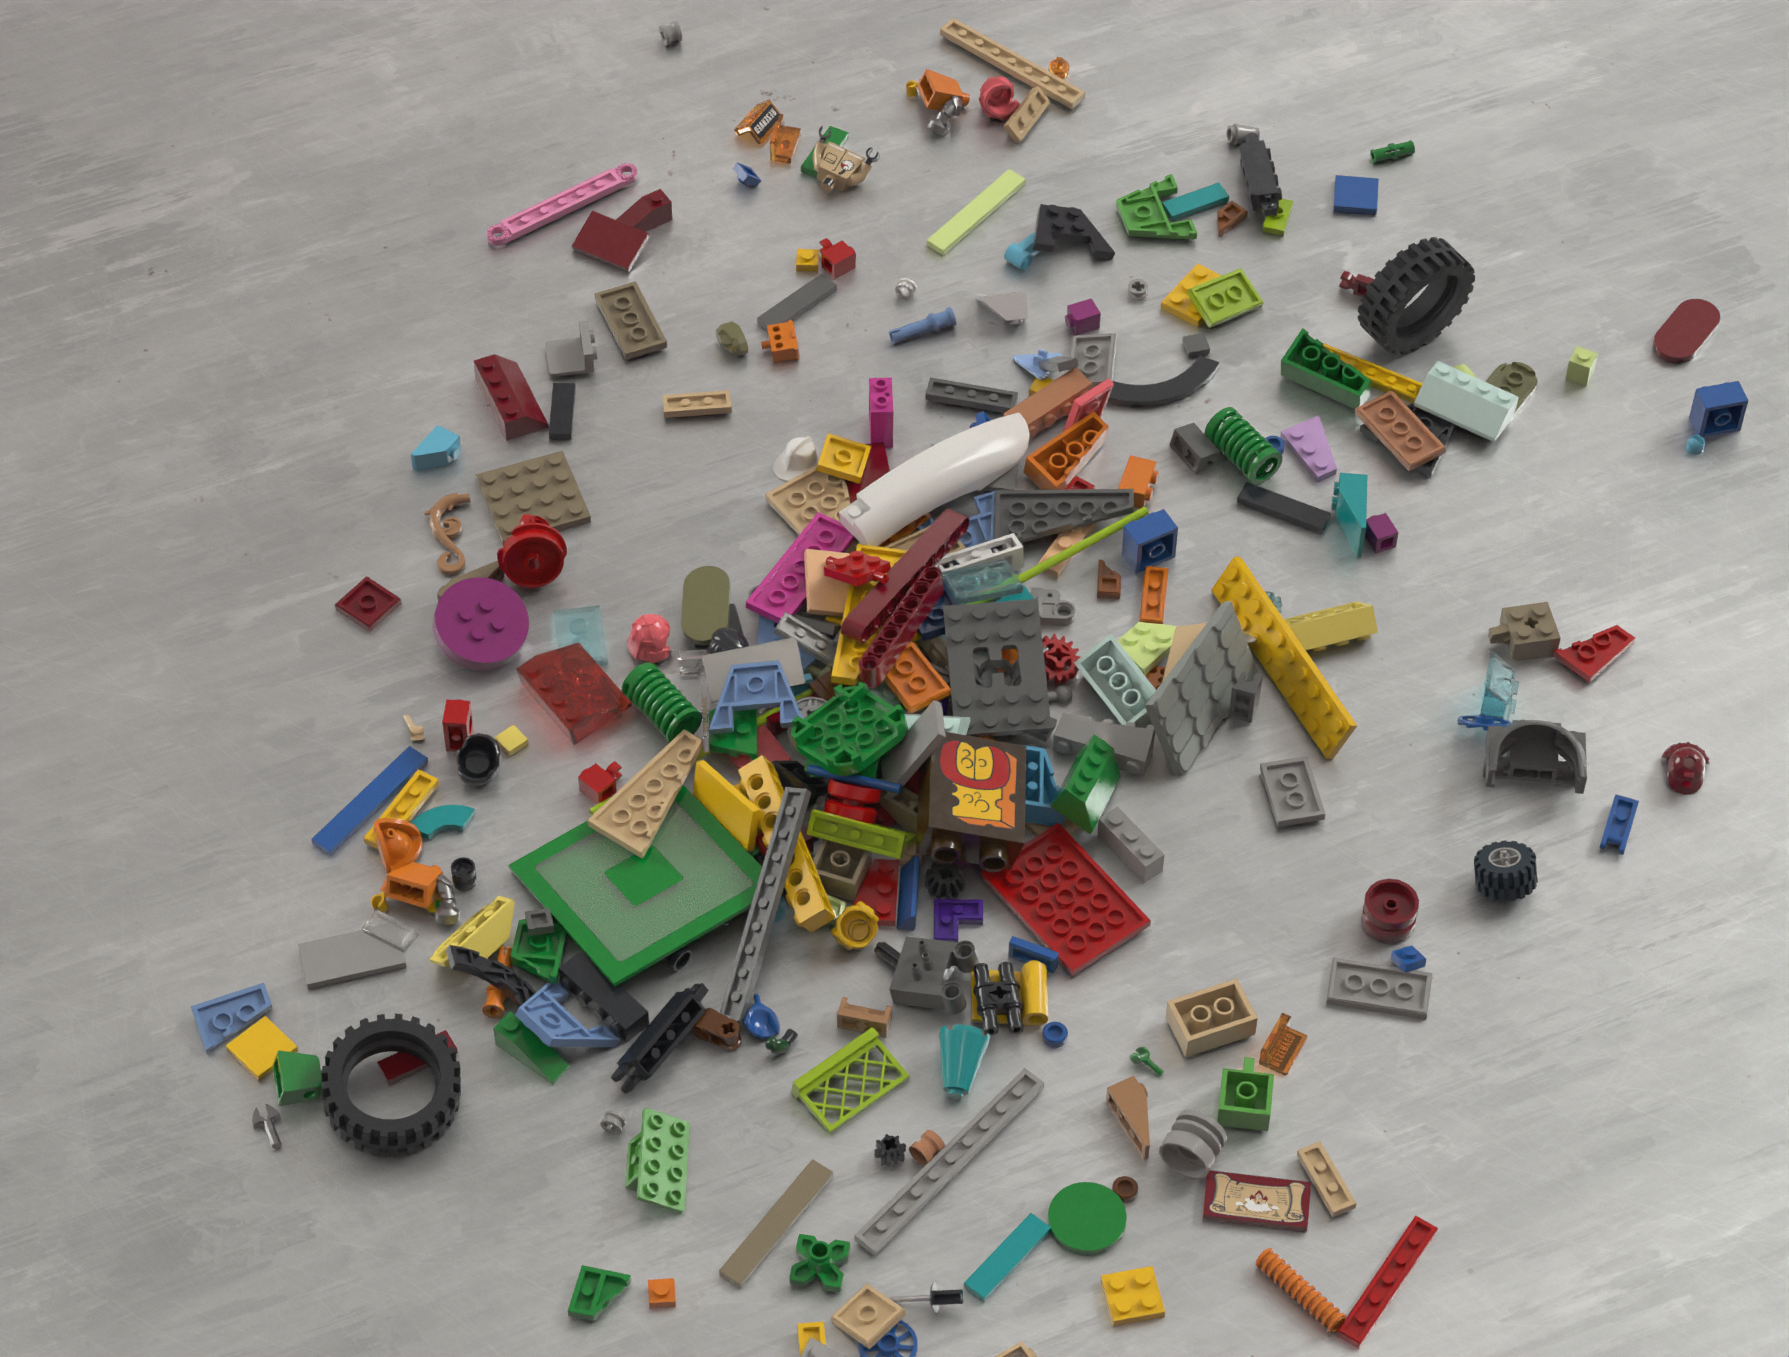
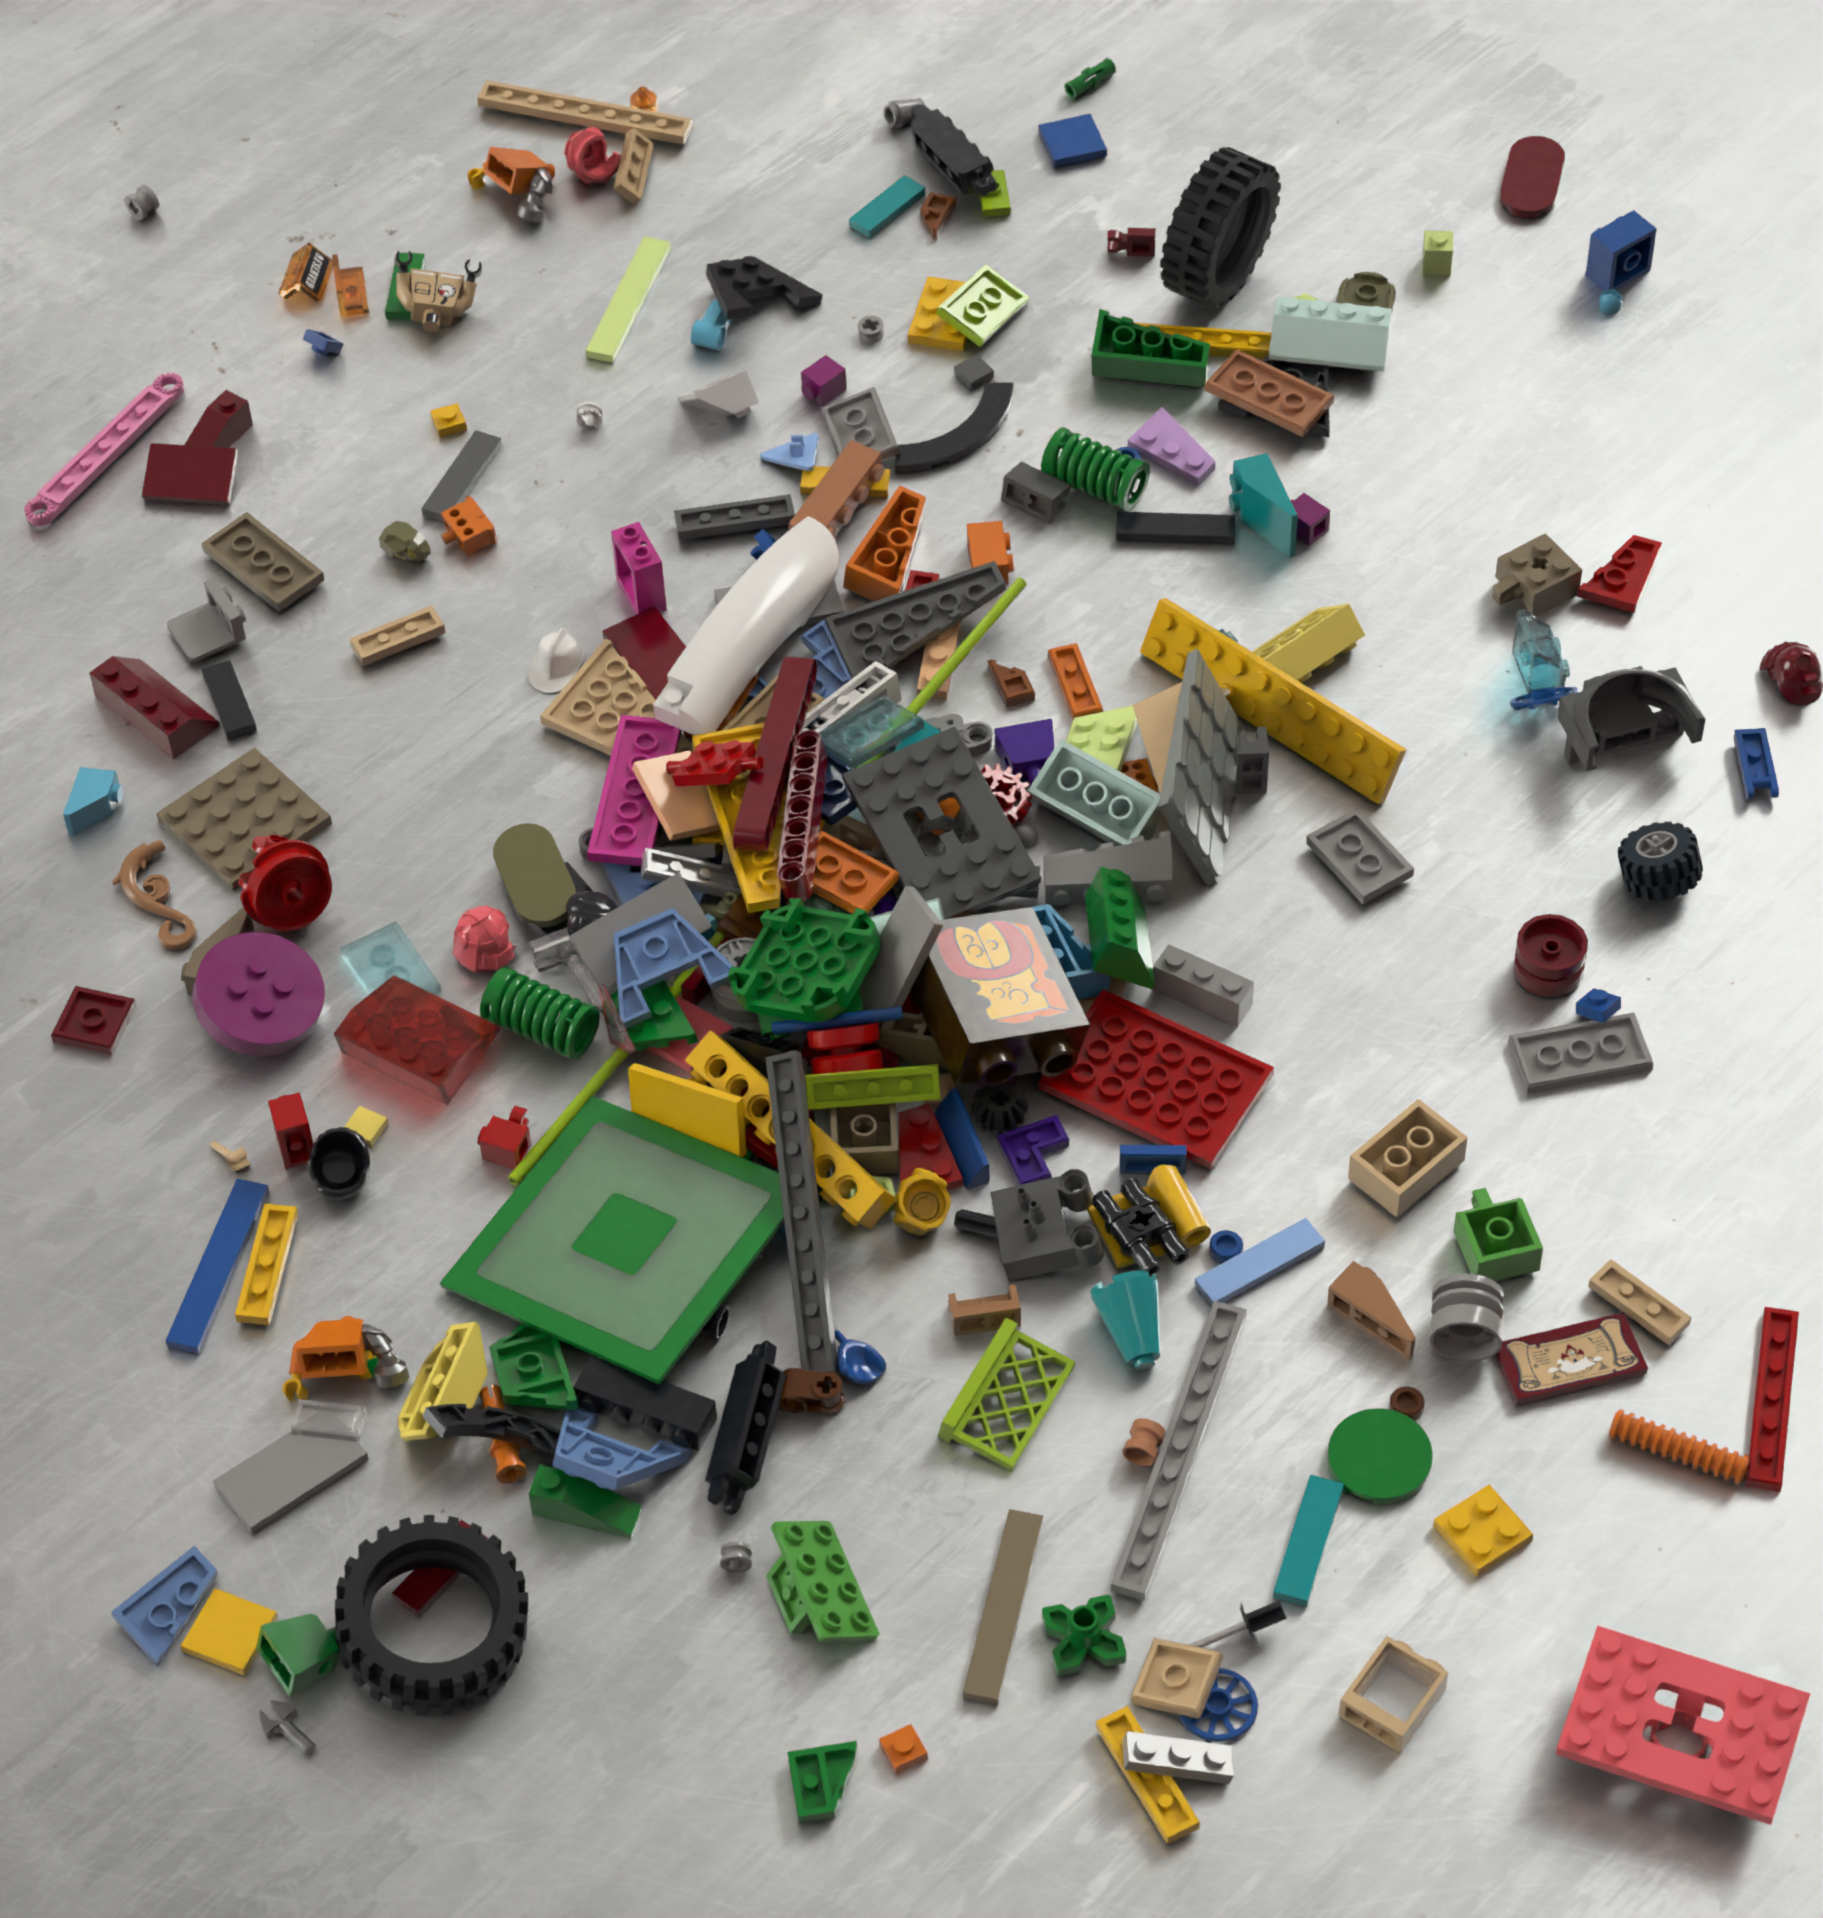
camera: 20 degrees left, 0 degrees up
orange hat [373,818,423,874] -> none
teal tile [411,805,476,840] -> none
black wheel [451,857,477,891] -> none
dark grey plate [525,908,554,936] -> none
tan wing [587,730,703,859] -> none
dark green arm [765,1029,798,1055] -> none
yellow plate [816,433,871,484] -> none
red brick [819,238,856,279] -> none
black gear [874,1134,906,1168] -> none
medium blue pin [889,307,957,344] -> none
dark grey tile [1038,356,1079,372] -> none
coral tile [1063,378,1113,432] -> none
bright green wing [1116,174,1197,239] -> none
blue brick [1122,509,1178,574] -> none
green hand [1130,1047,1164,1076] -> none
clear orange panel [1259,1013,1307,1075] -> none
none -> dark purple torso [994,718,1055,787]
none -> light blue tile [1194,1218,1325,1306]

